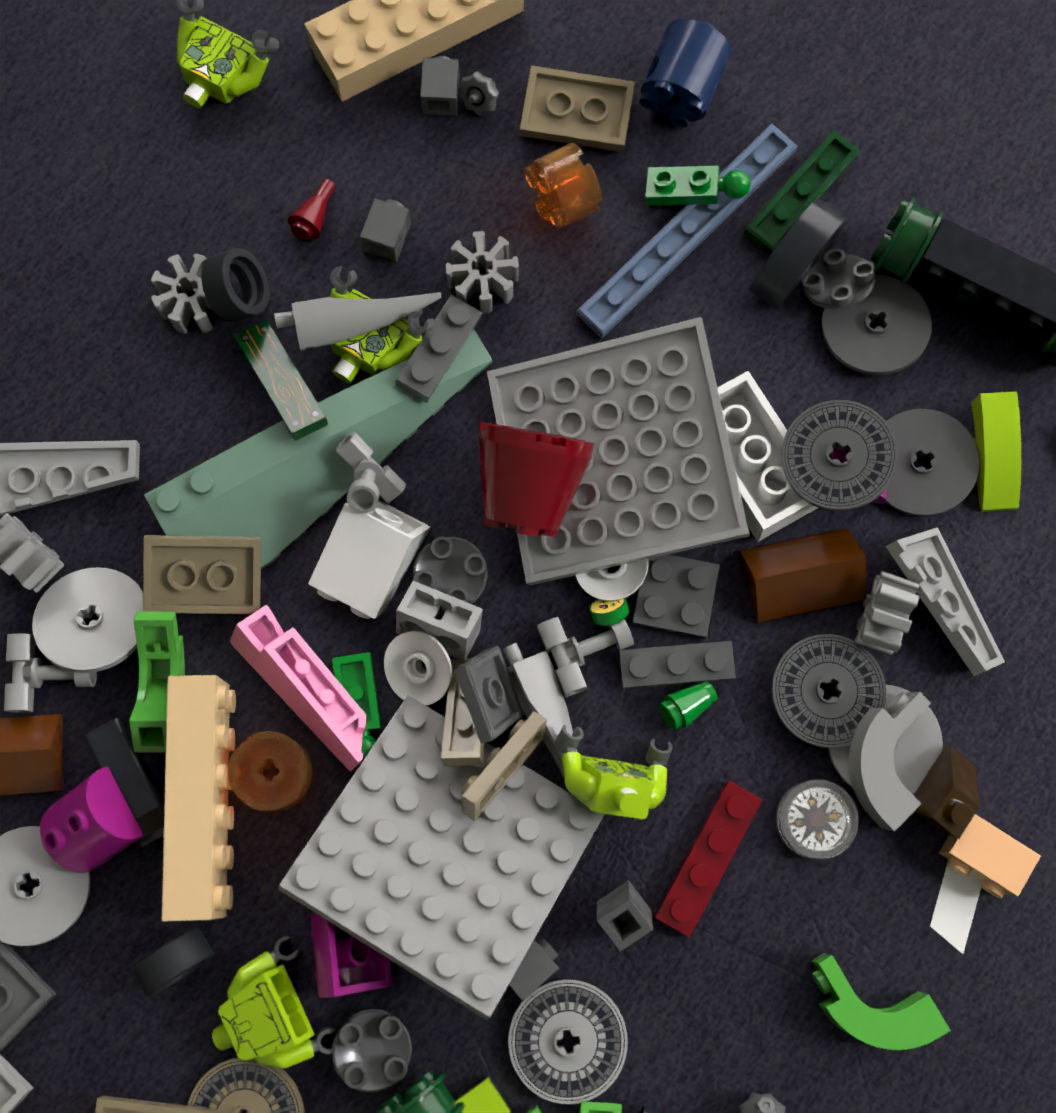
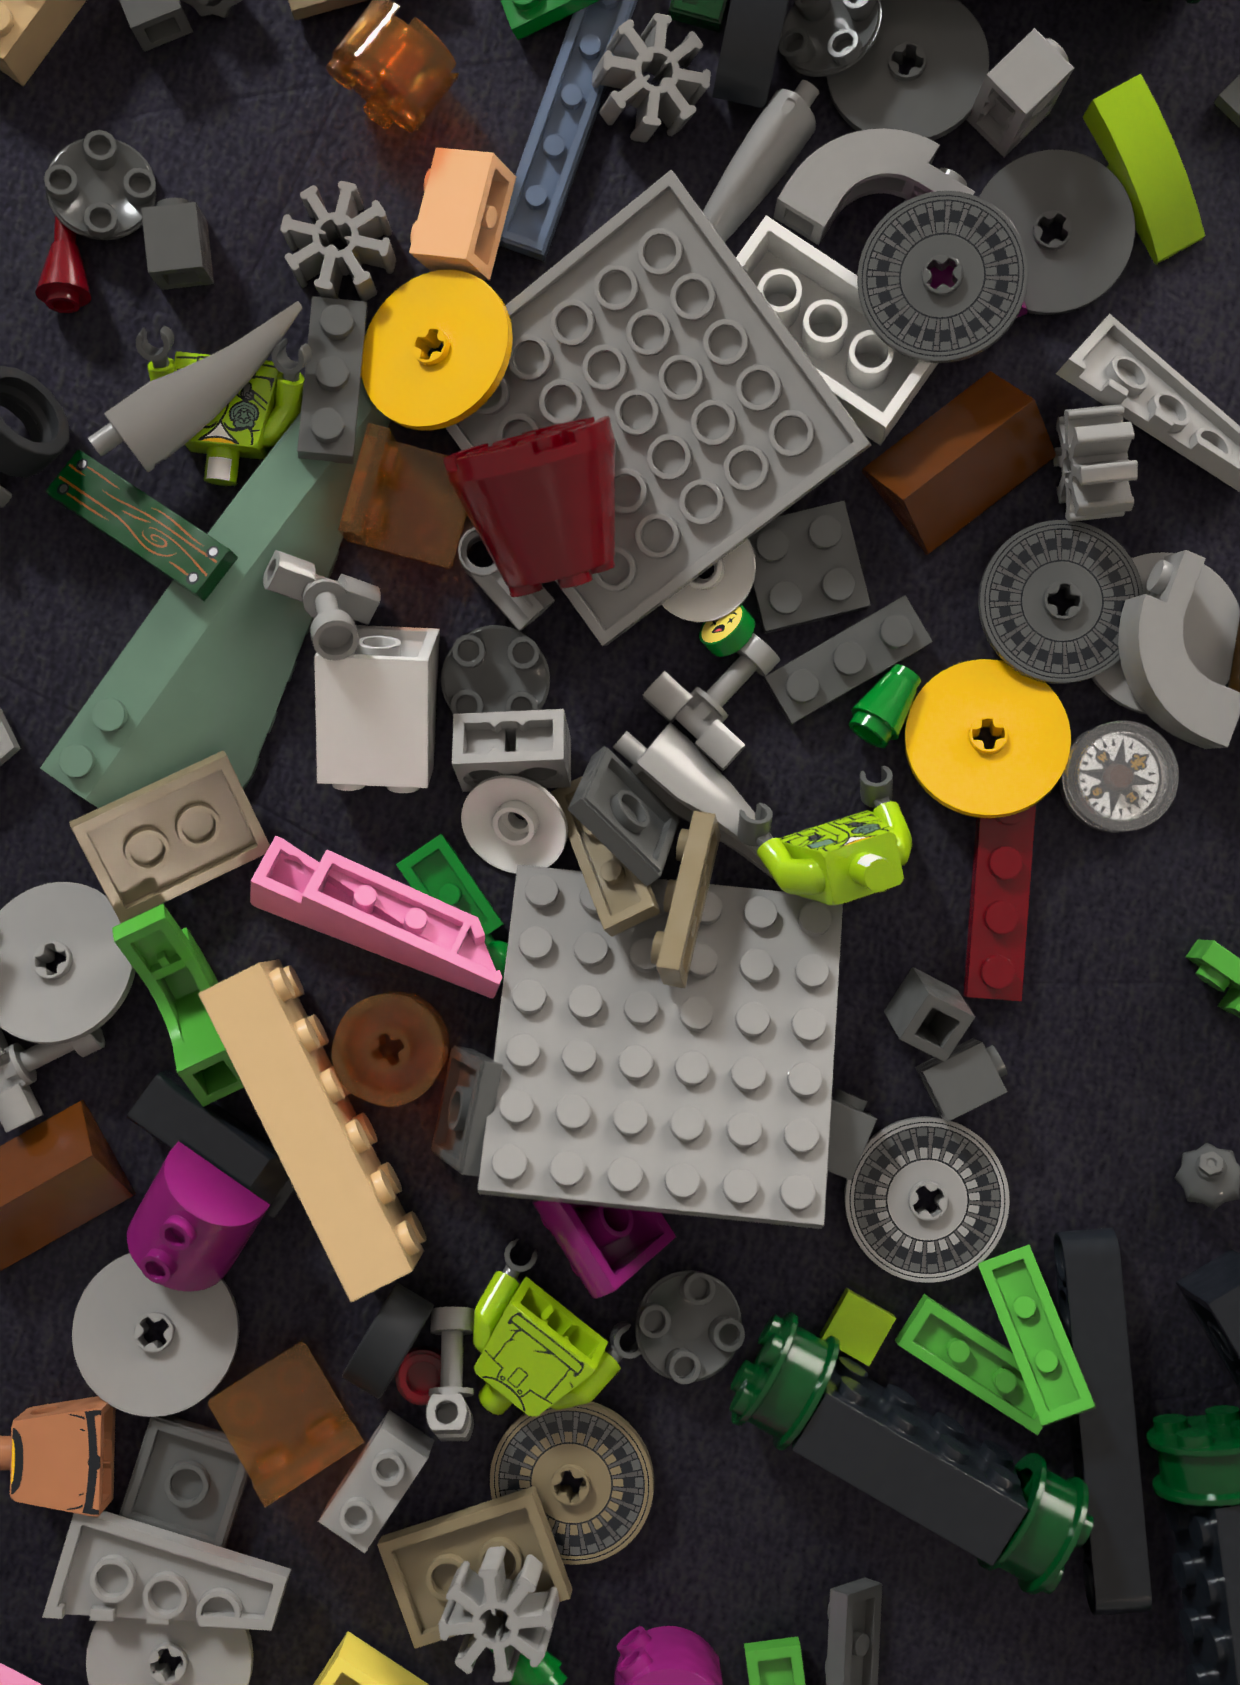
camera: 20 degrees left, 10 degrees up
none -> dark grey dish [44,130,157,240]
none -> clear orange bracket [208,1341,364,1507]
none -> light grey brick [318,1410,434,1553]
none -> clear orange bracket [338,423,467,569]
none -> yellow piece [361,270,513,430]
none -> dark red tile [395,1346,441,1405]
none -> light nougat brick [409,148,516,281]
none -> light grey bar [426,1307,475,1441]
none -> dark grey tile [431,1046,503,1177]
none -> light grey piece [458,527,555,631]
none -> light grey gear [592,13,711,143]
none -> light grey piece [703,80,819,242]
none -> light grey arch [773,128,975,245]
none -> yellow piece [904,659,1071,818]
none -> dark grey brick [915,1038,1008,1122]
none -> light grey brick [967,28,1074,157]

